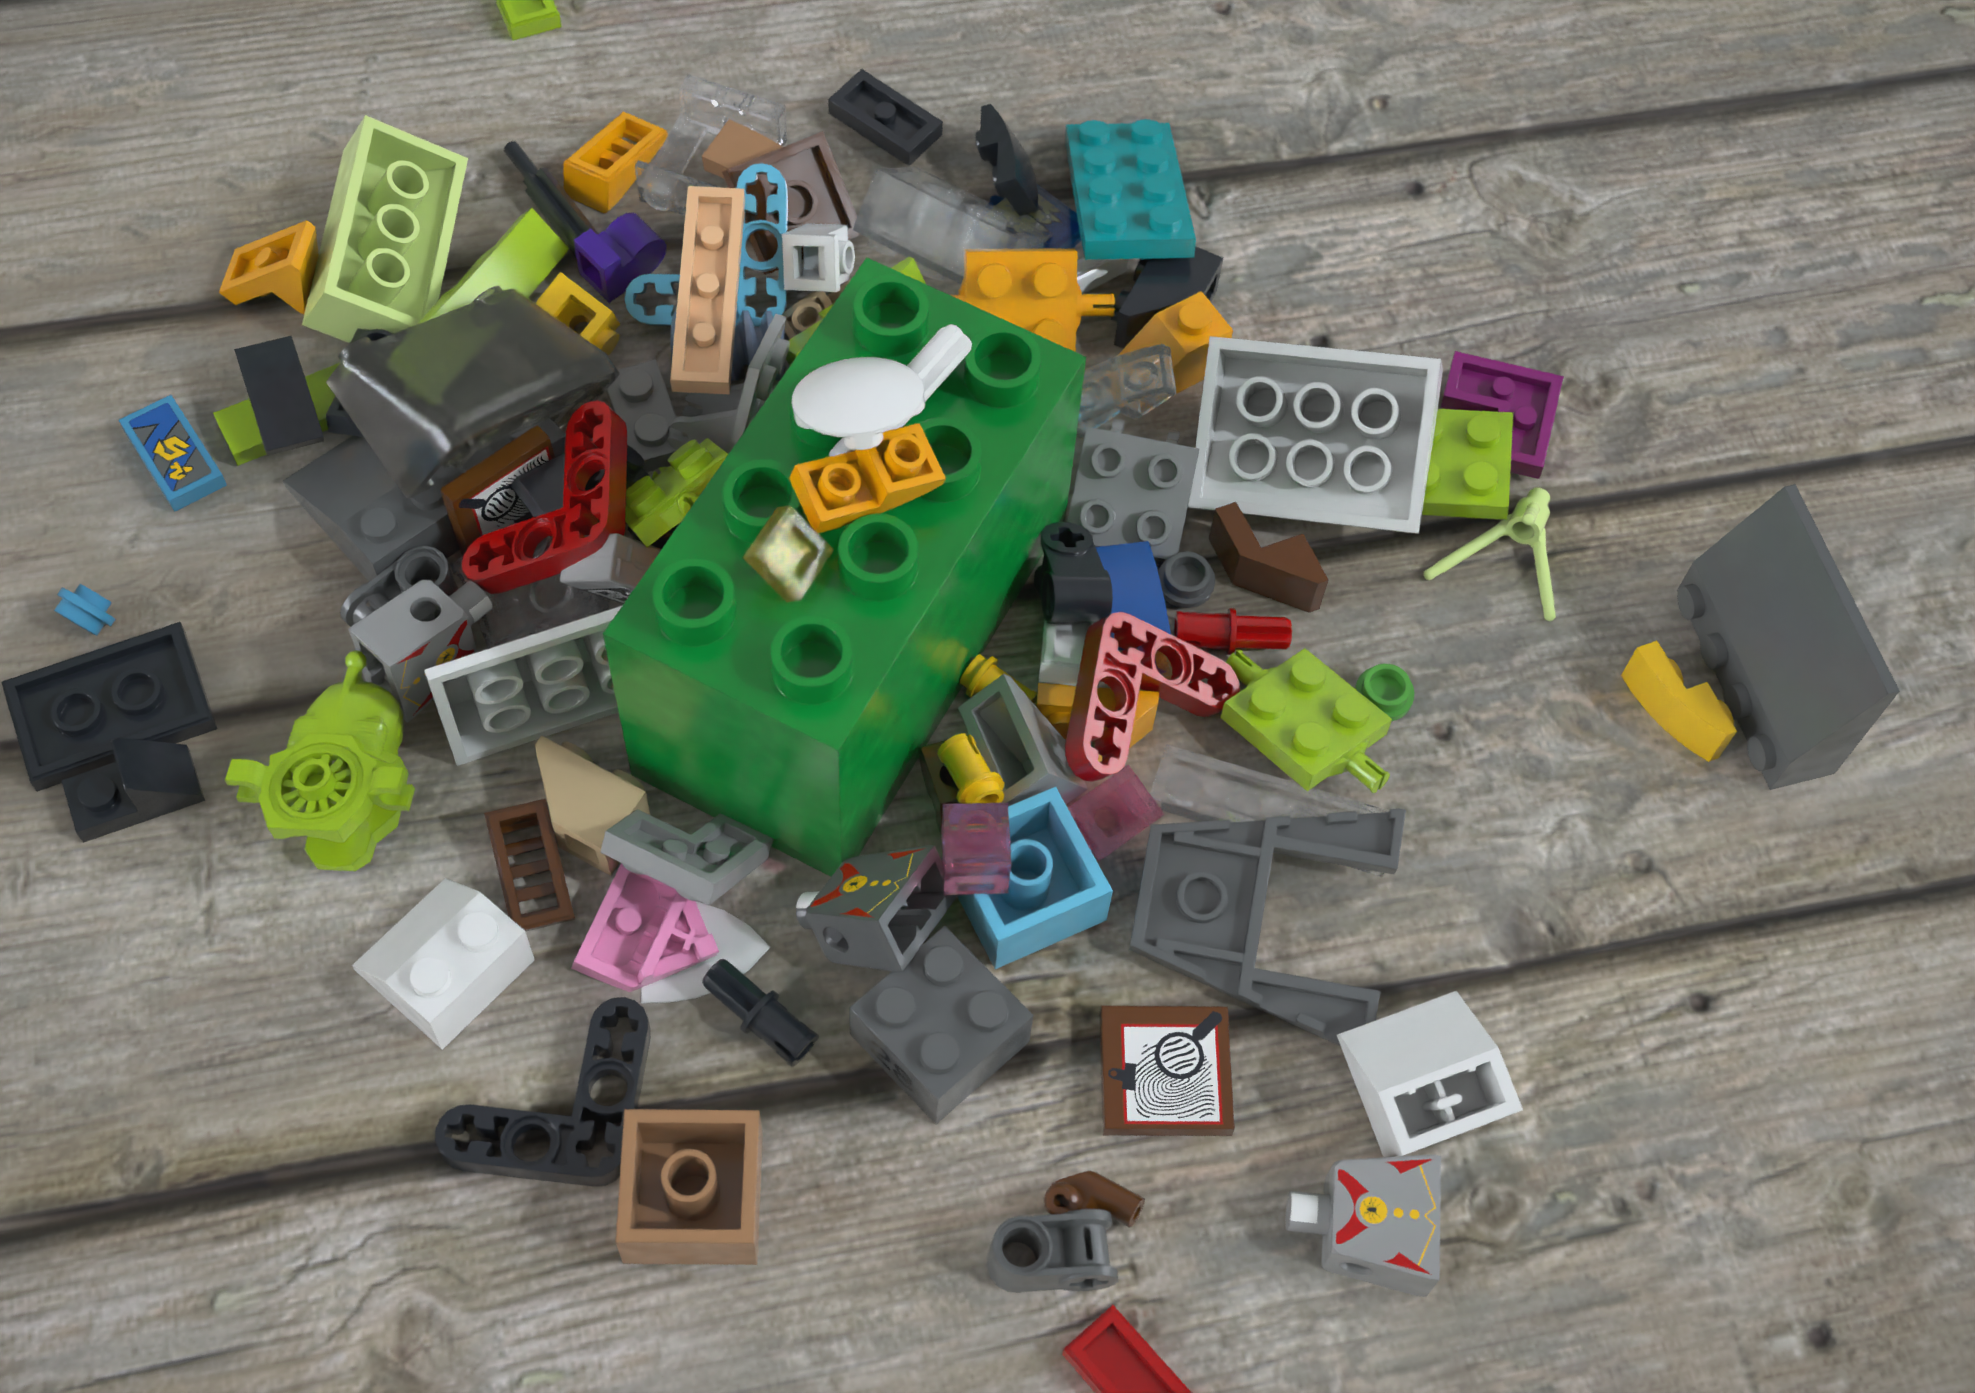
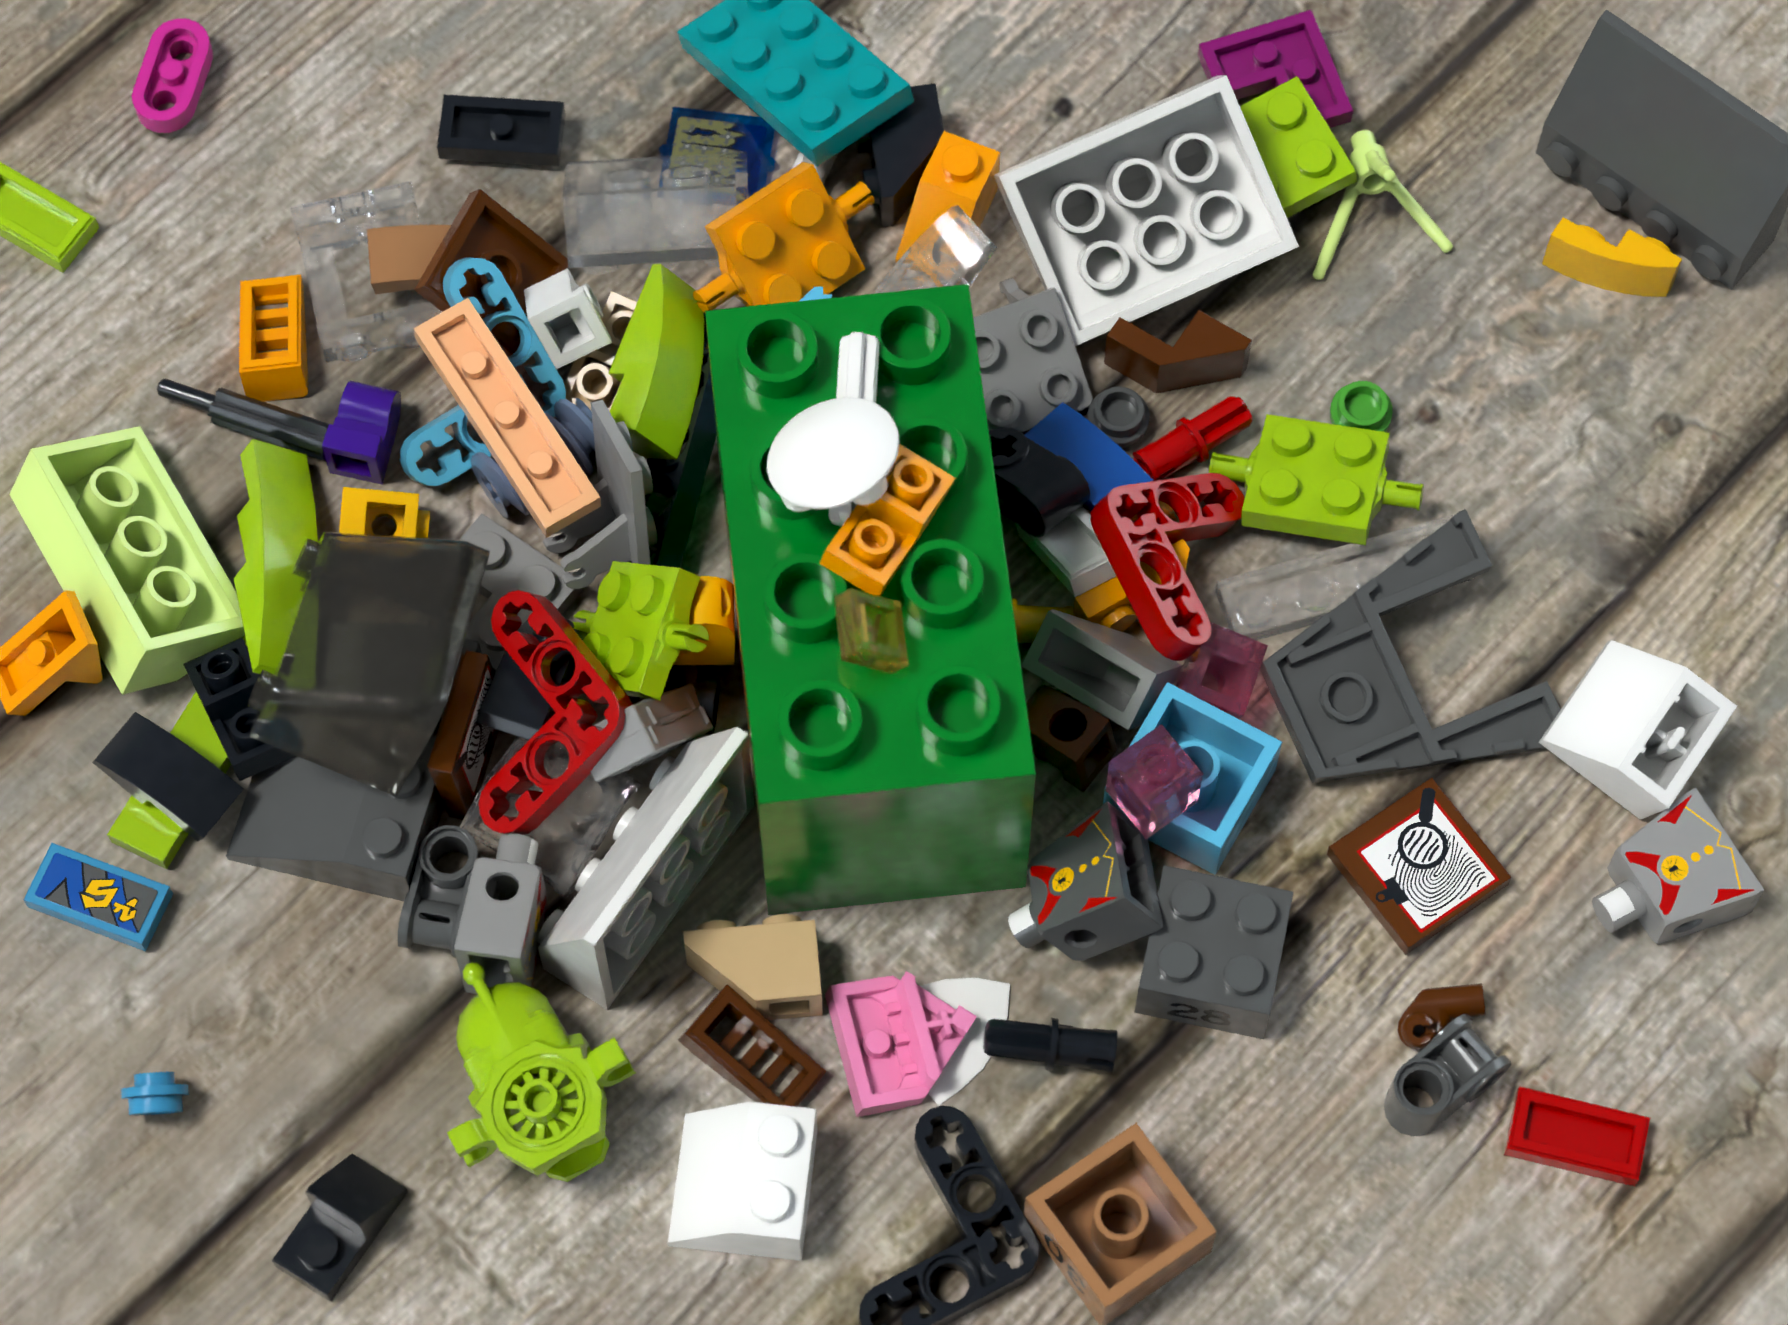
camera: 30 degrees left, 5 degrees up
black tile [1,622,218,792] -> none
light grey plate [600,809,773,905] -> none
yellow pin [938,733,1005,815] -> none
black slope [975,104,1038,216] -> none

